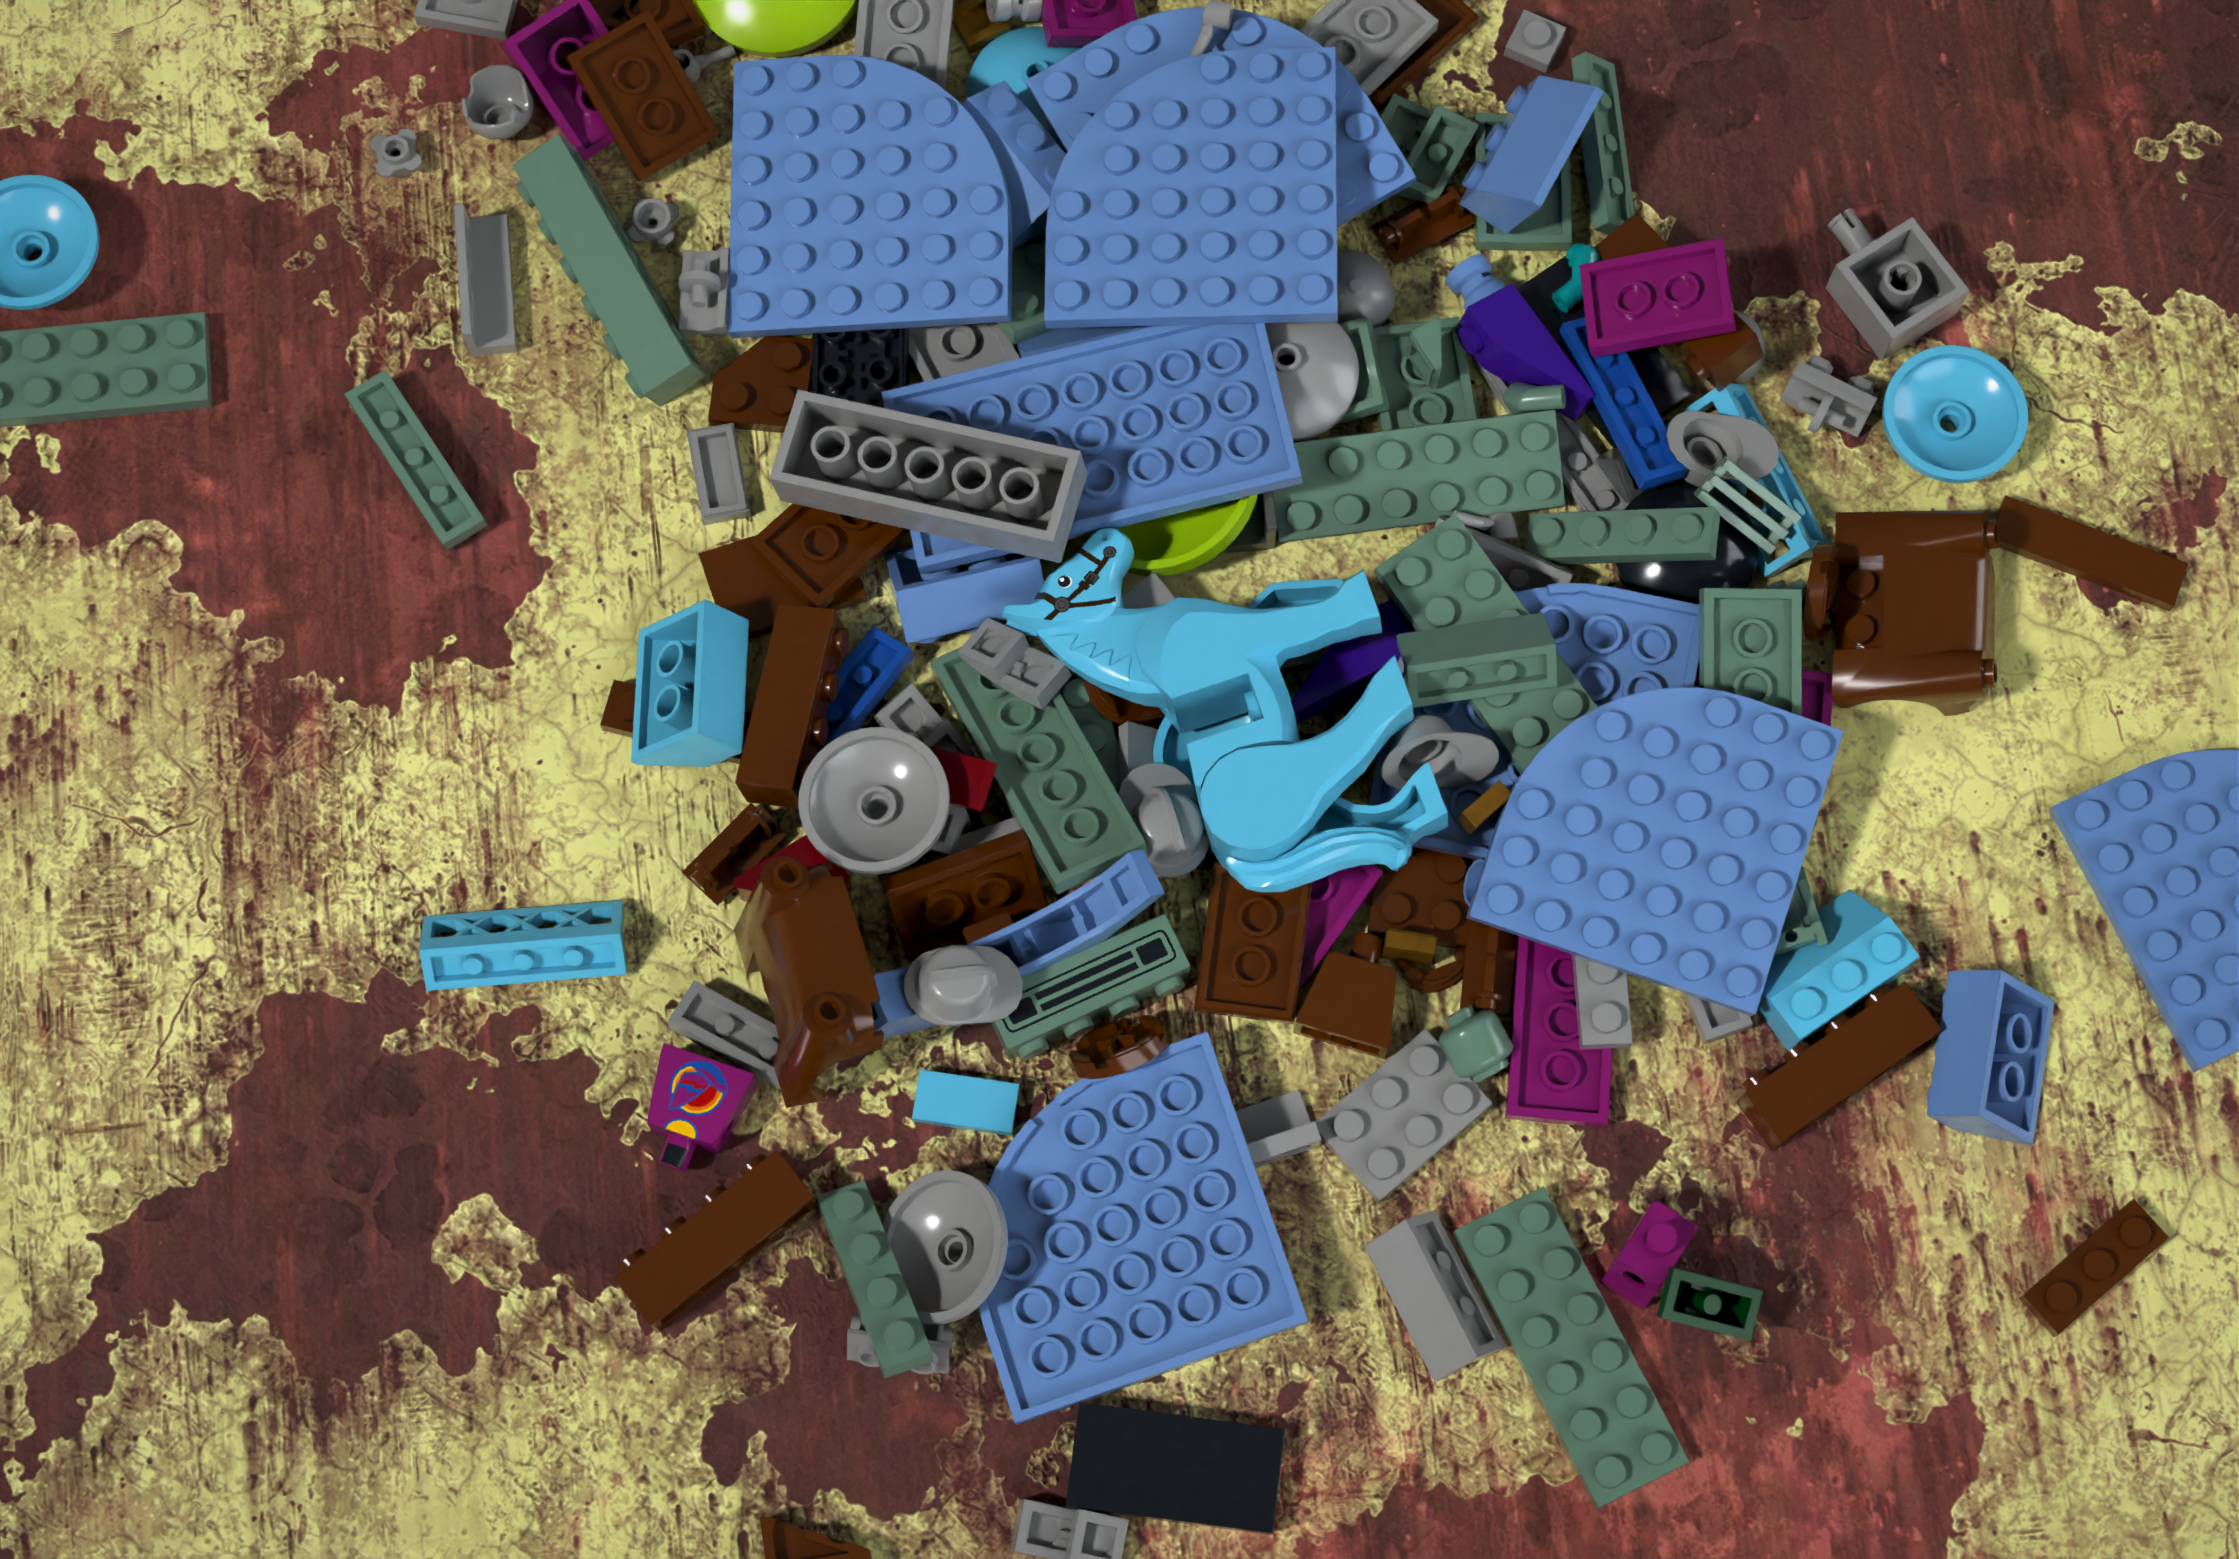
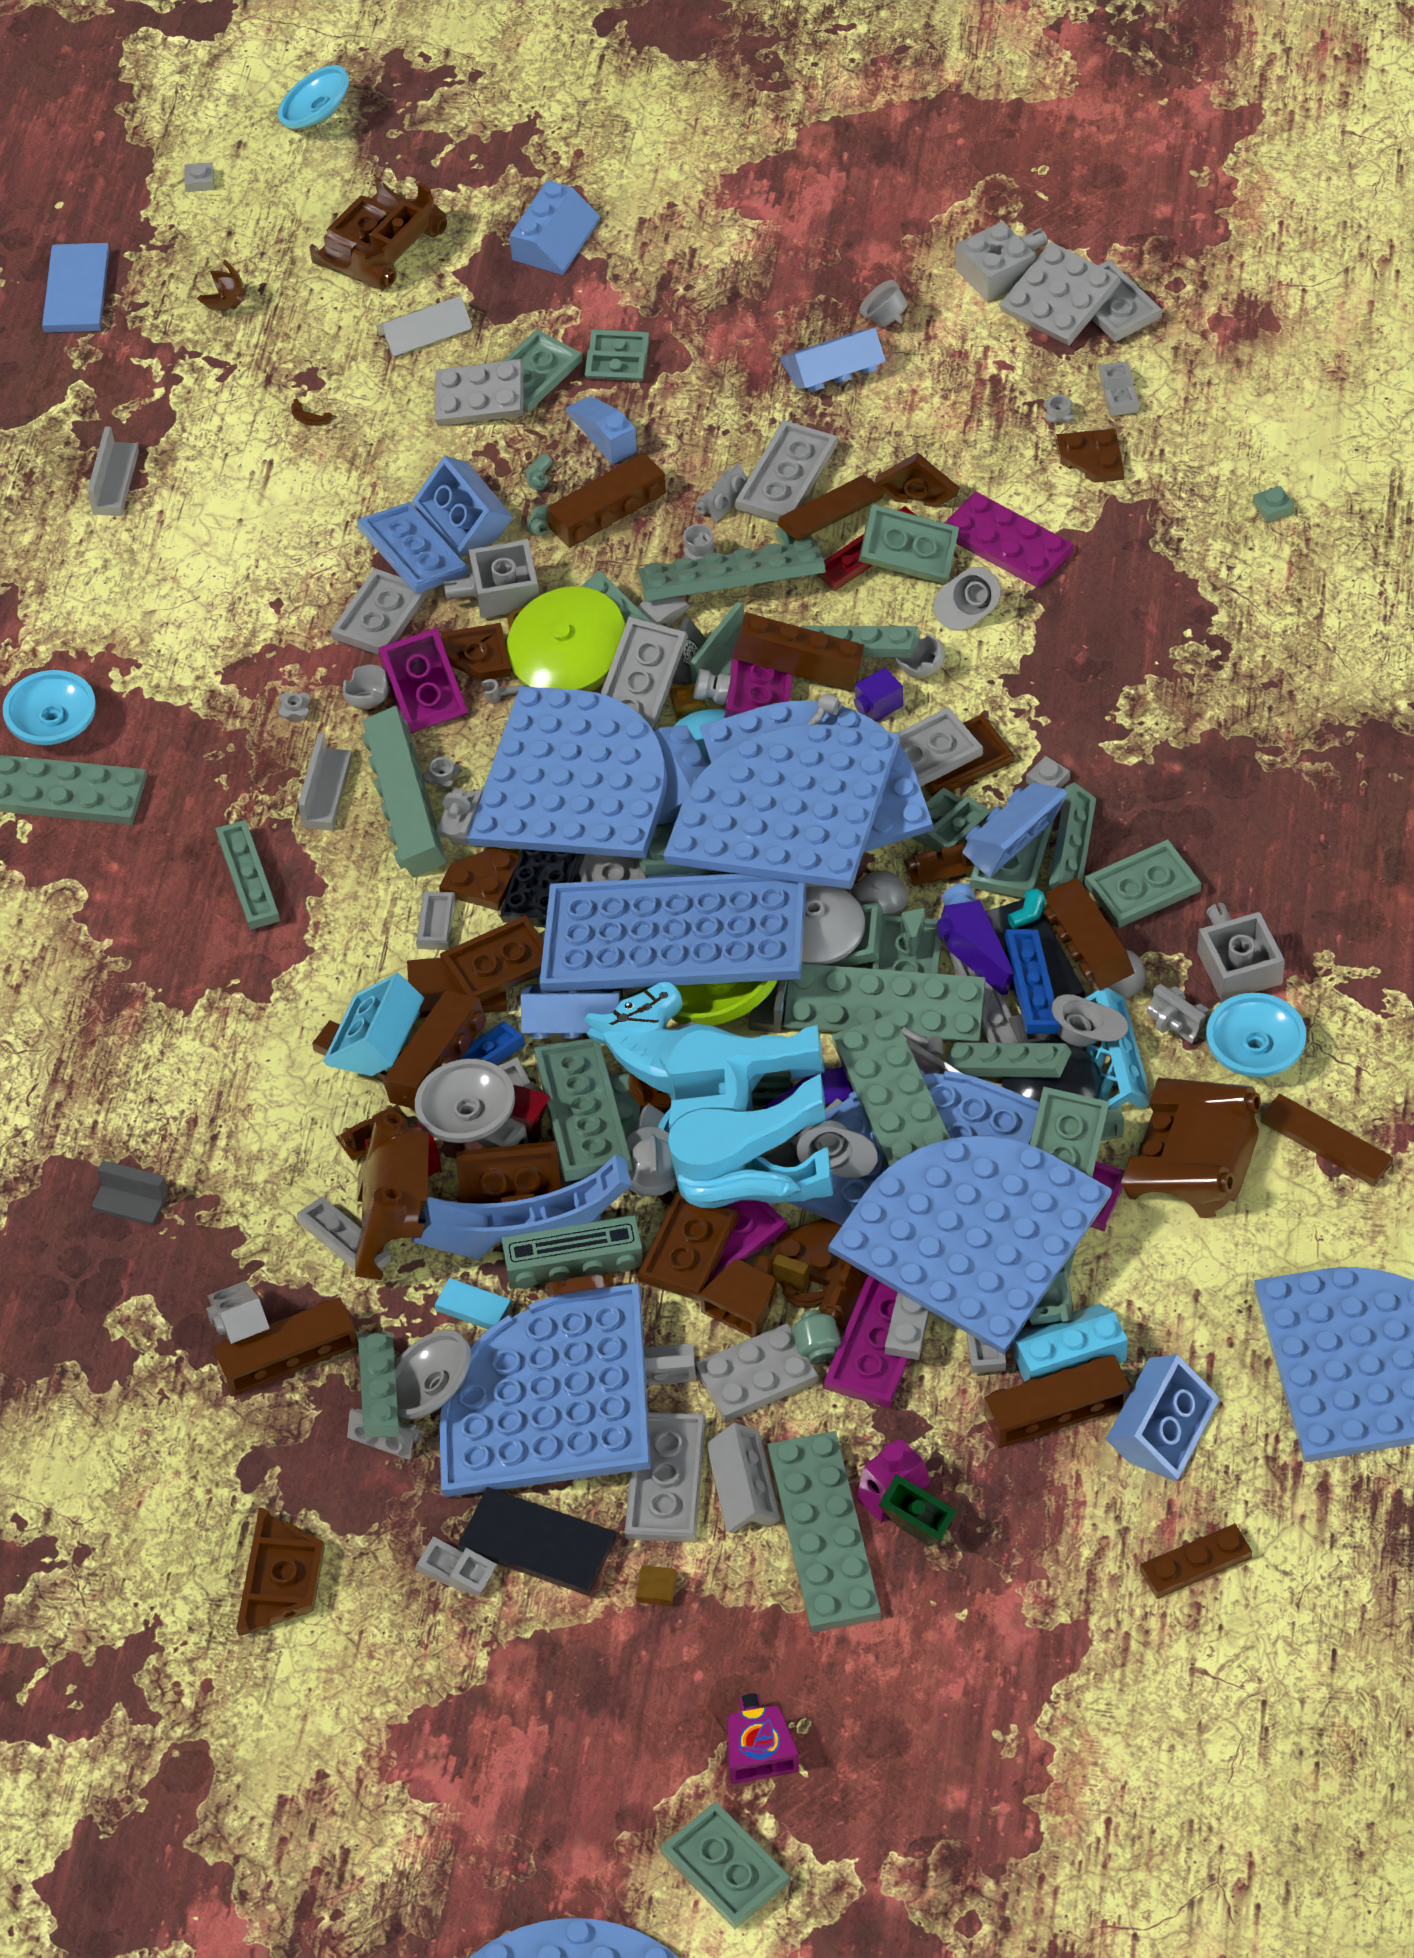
camera: 20 degrees right, 20 degrees down
medium azure fence [419,900,627,991] -> none
reddish brown plate [565,10,721,182] -> none
magenta torso [647,1043,758,1173] -> none
light grey brick [769,390,1088,563] -> none
light grey piece [904,945,1023,1026] -> none
light grey slope [958,617,1072,710] -> none
sand green panel [1396,613,1557,708] -> none
pearl gold tile [1457,780,1511,836] -> none
sand green arm [1503,381,1566,414] -> none
magenta plate [1579,238,1736,358] -> none
sand green tile [1693,456,1802,555] -> none
reddish brown tile [1804,543,1839,641] -> none
none -> dark grey panel [92,1160,169,1226]
none -> light grey brick [206,1281,270,1344]
none -> light grey tile [625,1412,706,1543]
none -> pearl gold tile [636,1565,677,1606]
none -> sand green plate [1085,839,1201,929]

